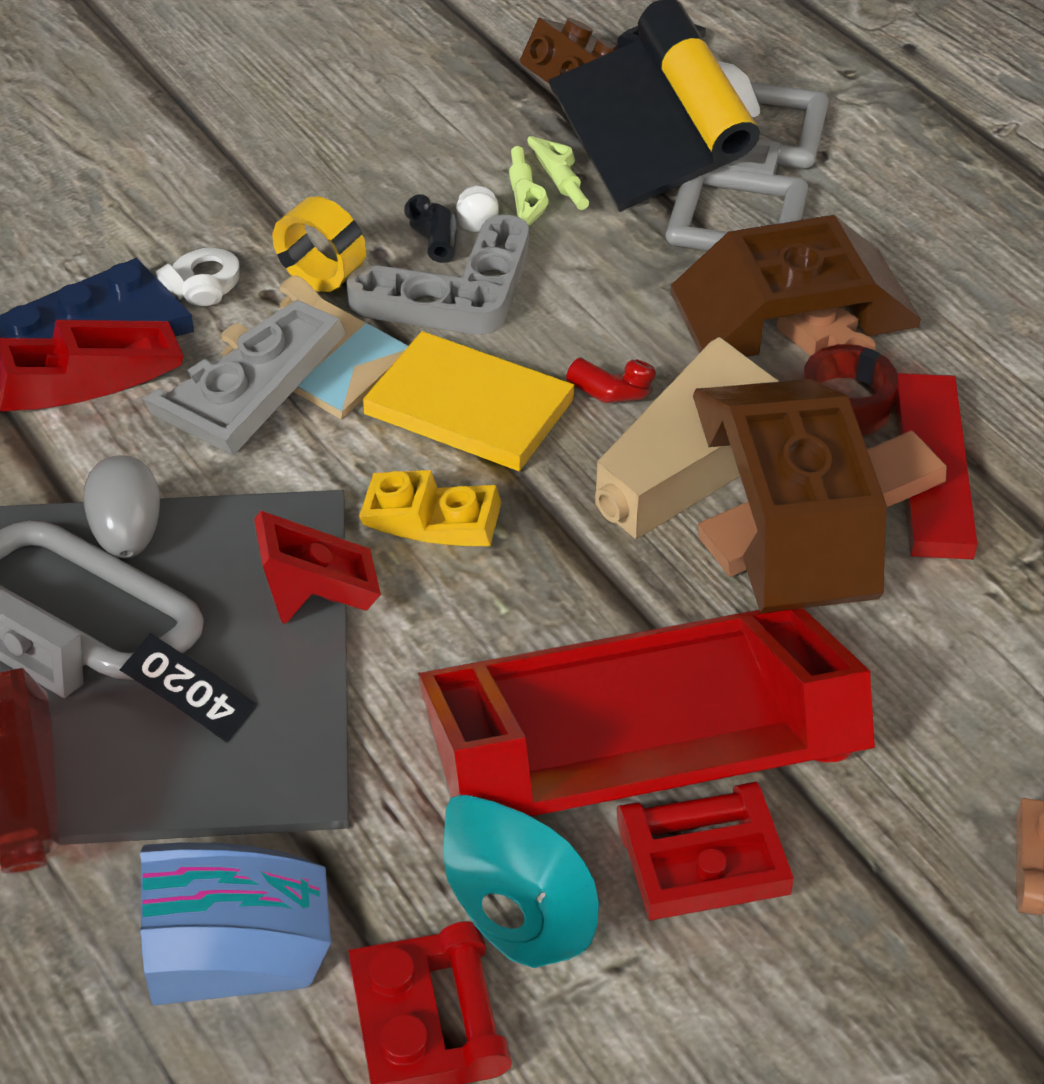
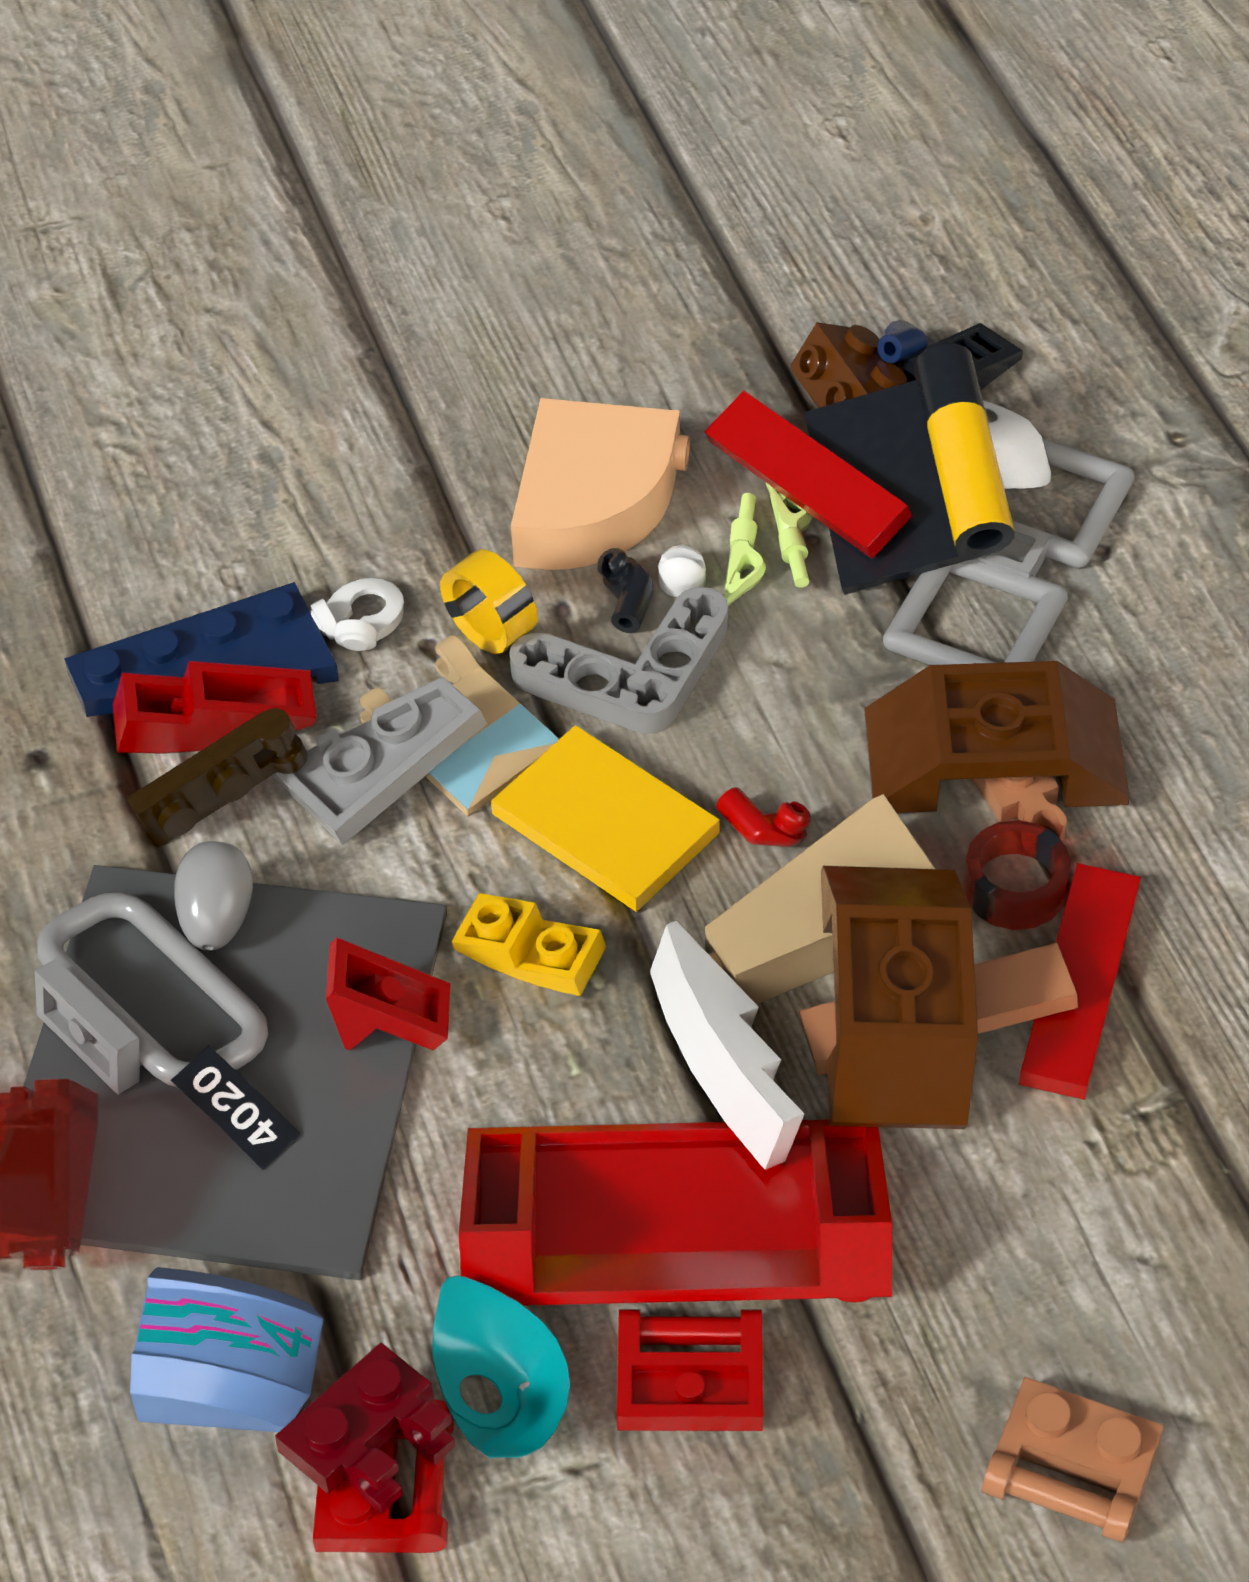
camera: 15 degrees right, 5 degrees up
none -> dark brown plate [127,708,308,847]
none -> dark red plate [275,1342,455,1514]
none -> light nougat brick [511,398,690,570]
none -> white slope [650,921,804,1170]
none -> red tile [704,390,913,559]
none -> dark blue arm [877,320,928,363]

